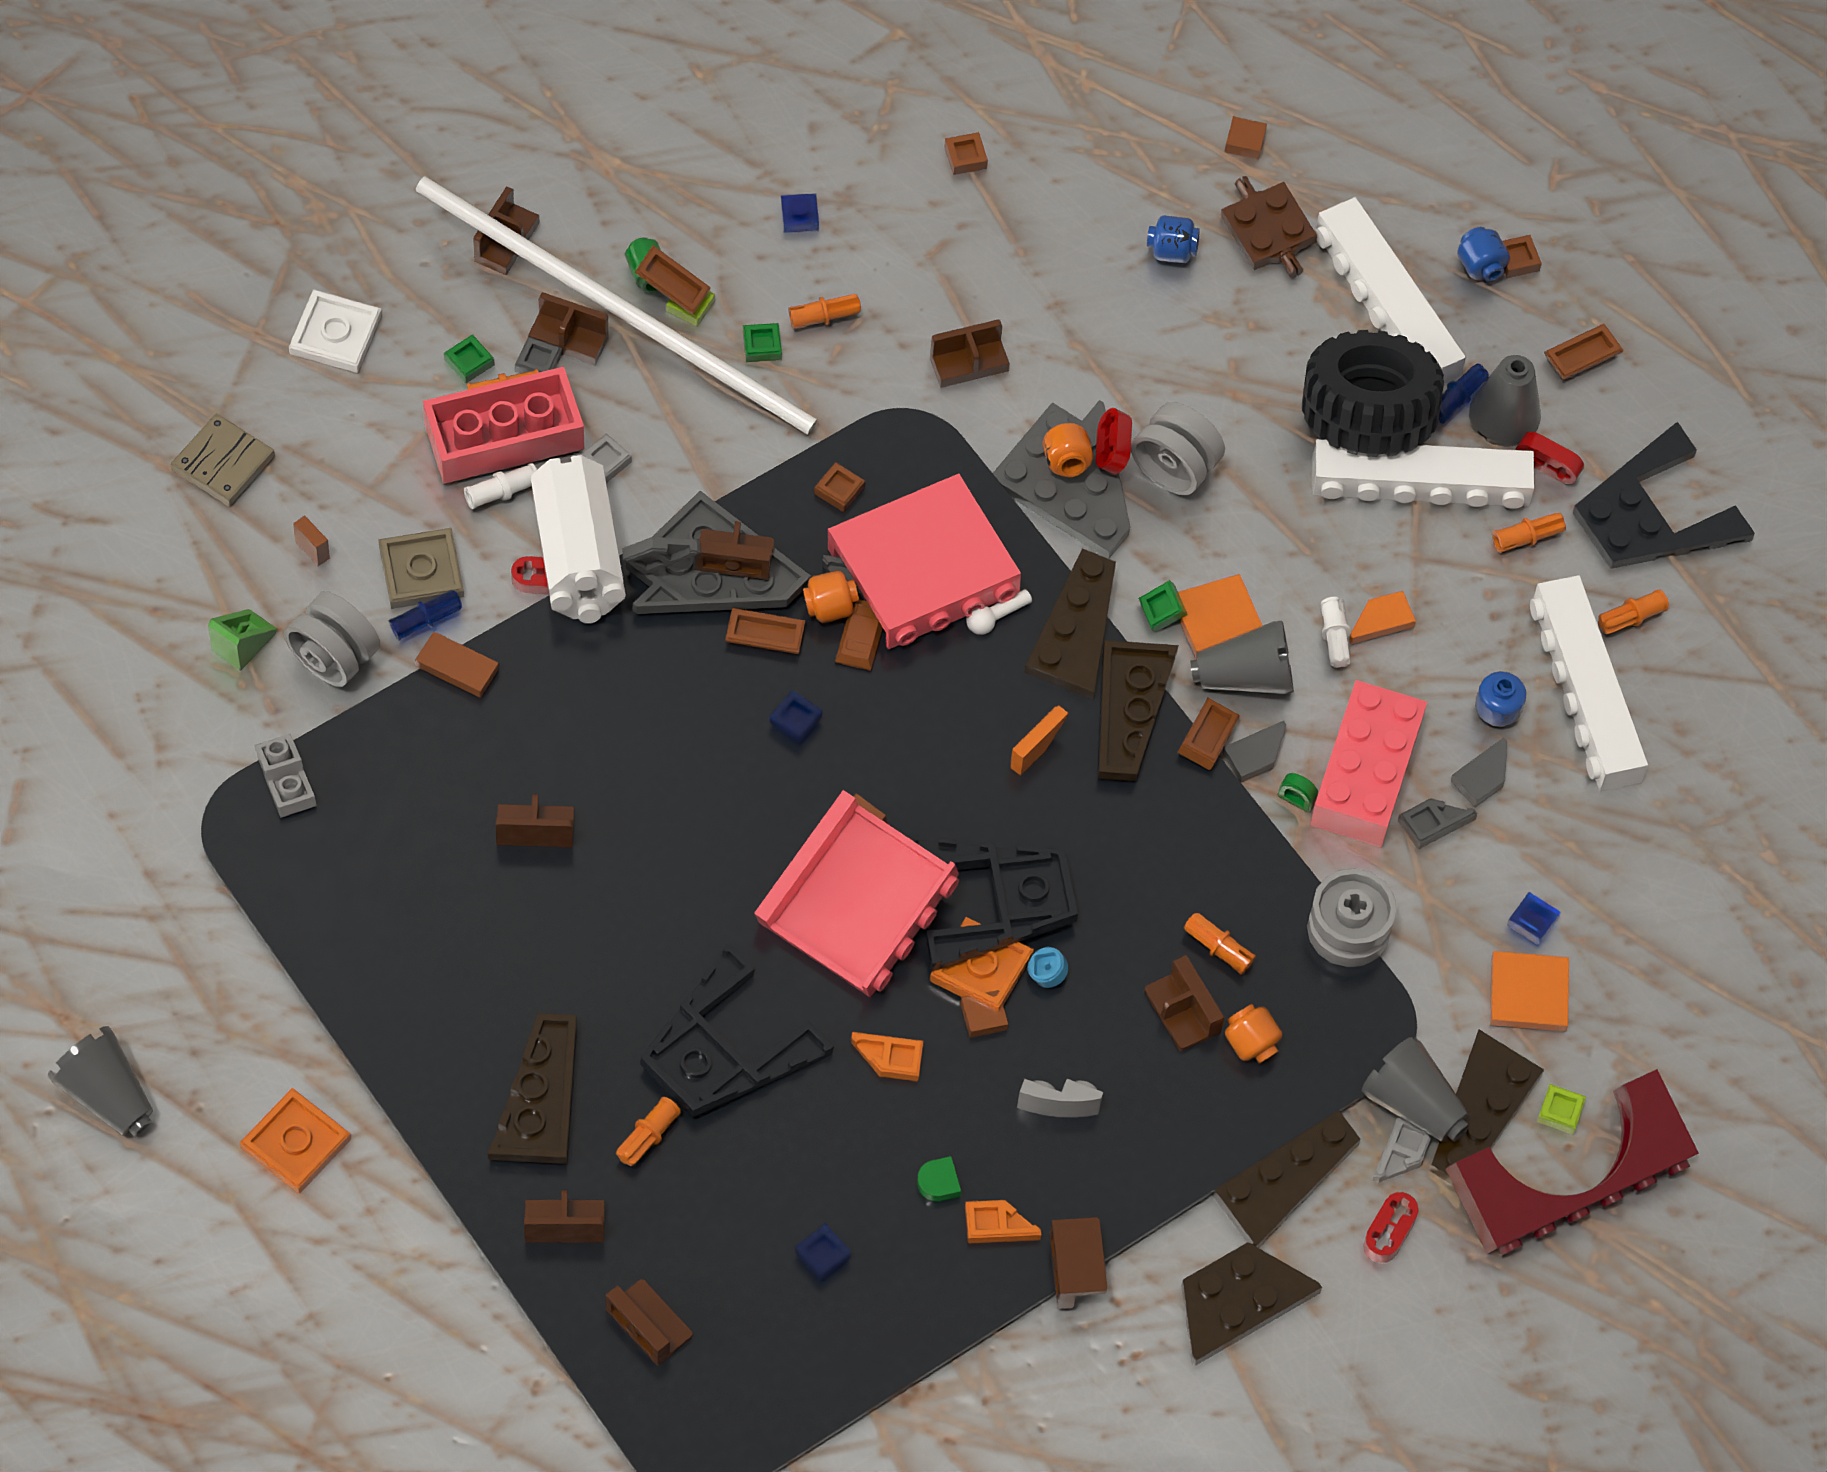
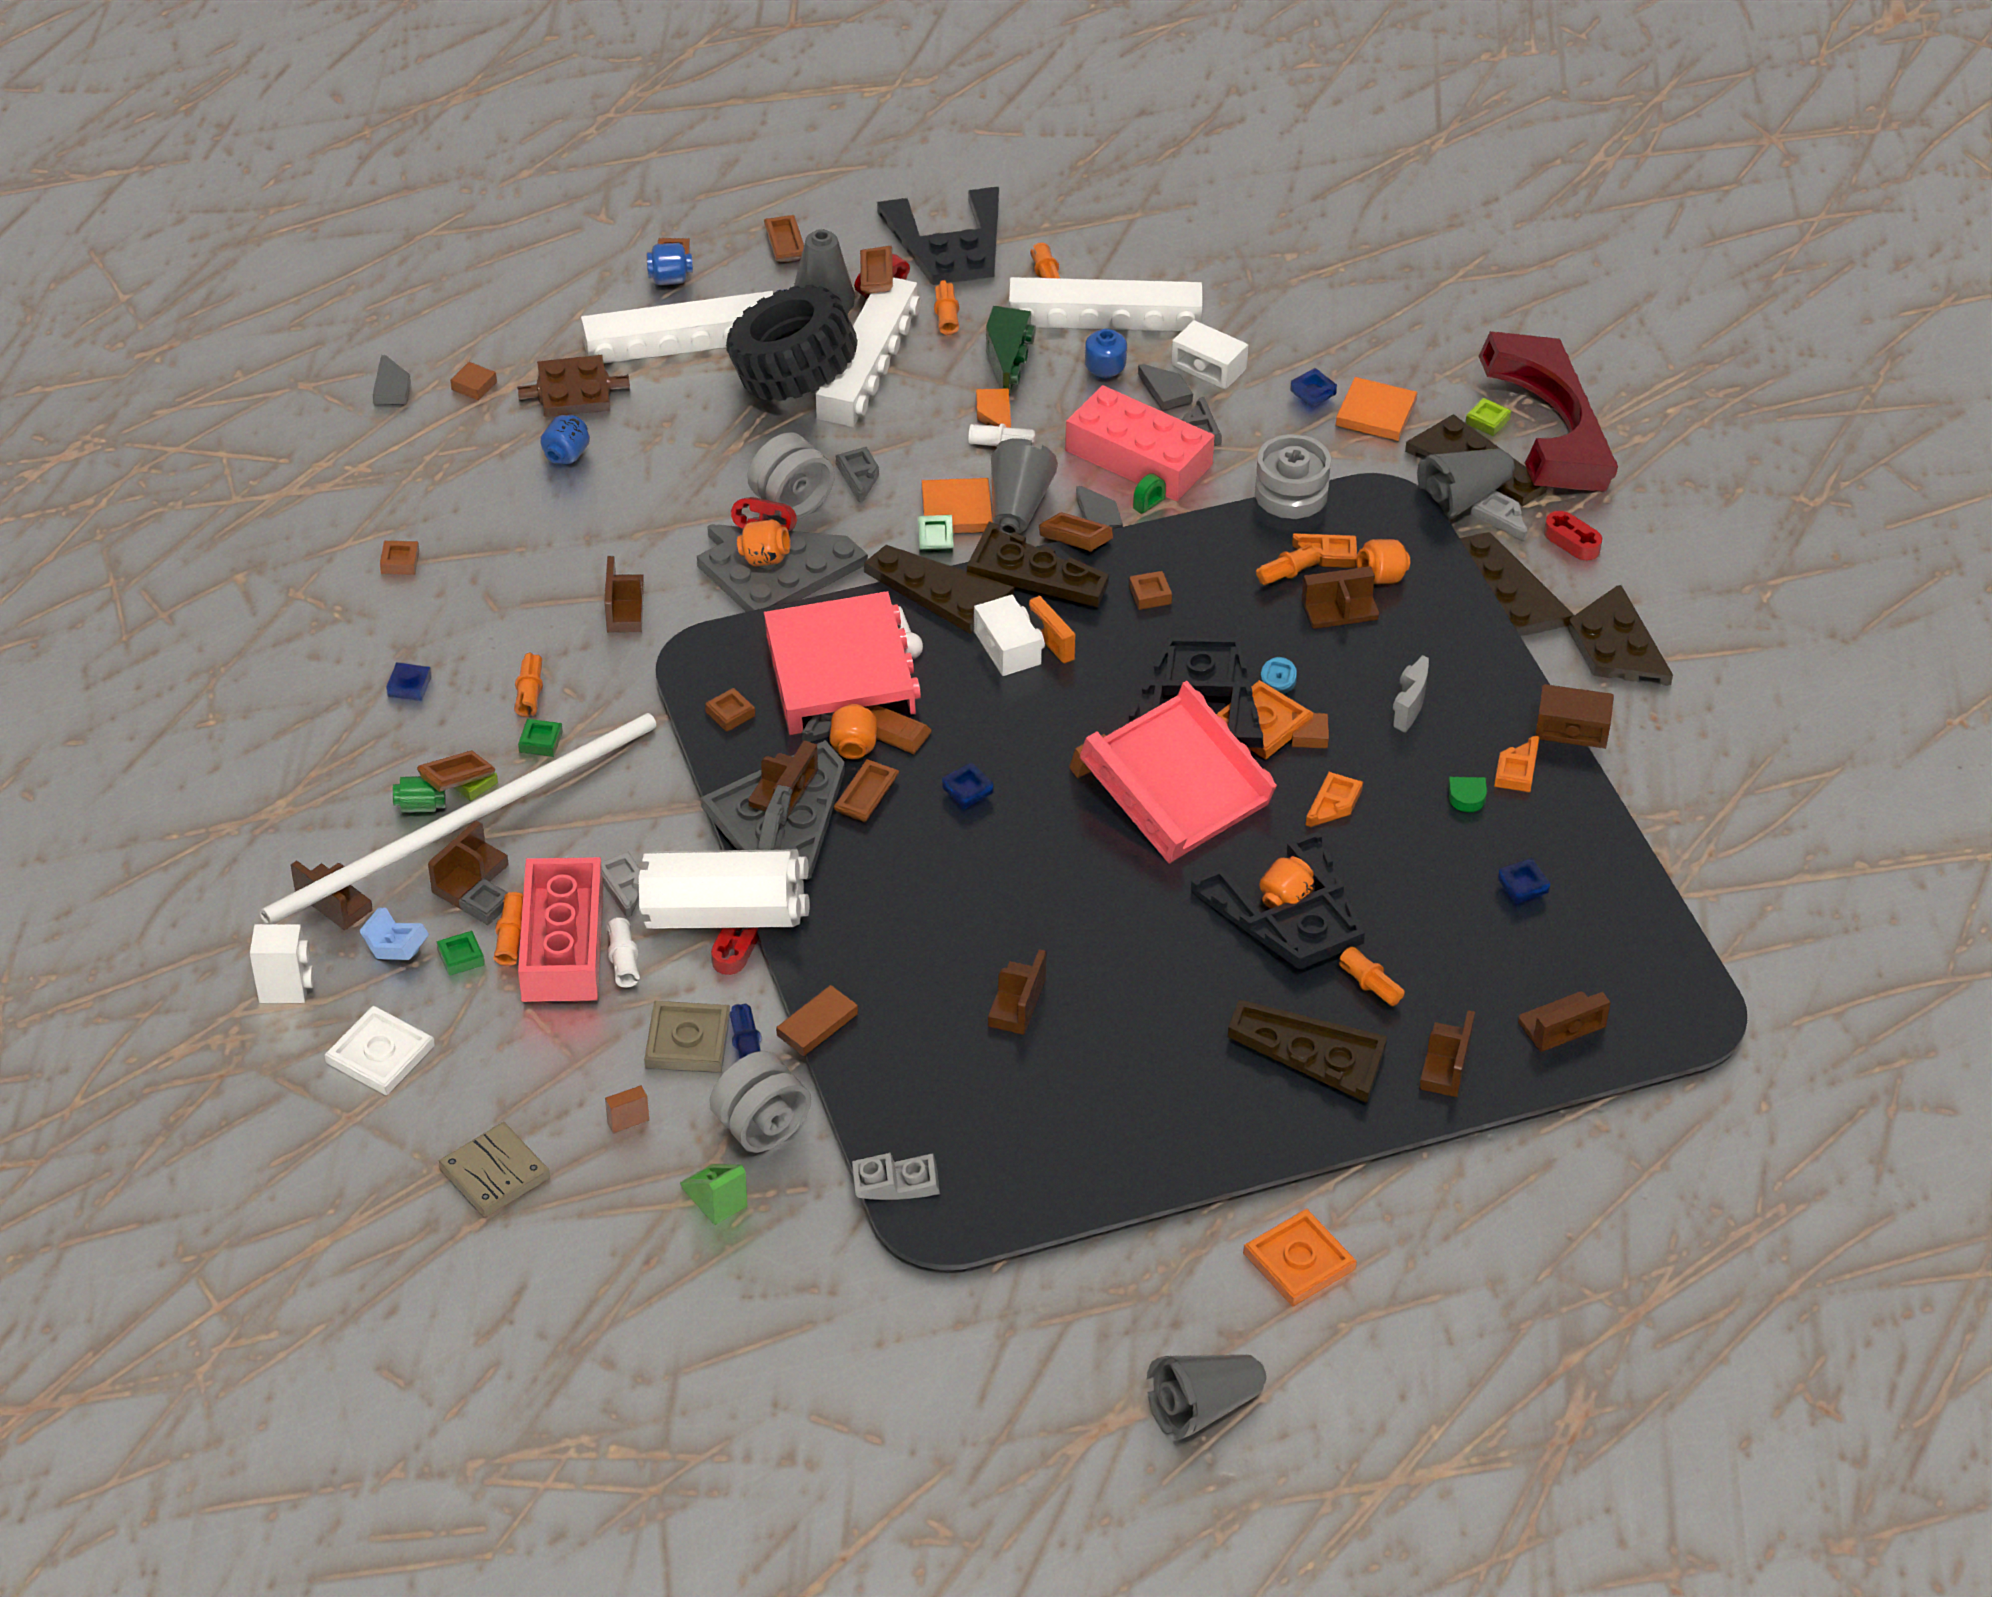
camera: 70 degrees left, 15 degrees down
none -> white brick [250,924,314,1003]
none -> light blue bracket [360,908,429,960]
none -> dark grey tile [373,355,411,405]
none -> dark grey tile [836,447,879,502]
none -> dark orange tile [860,245,893,294]
none -> white brick [974,595,1045,676]
none -> dark green slope [986,305,1036,396]
none -> dark orange tile [1129,571,1172,610]
none -> white brick [1171,320,1248,390]
none -> orange head [1259,856,1315,909]
none -> orange tile [1292,534,1357,568]

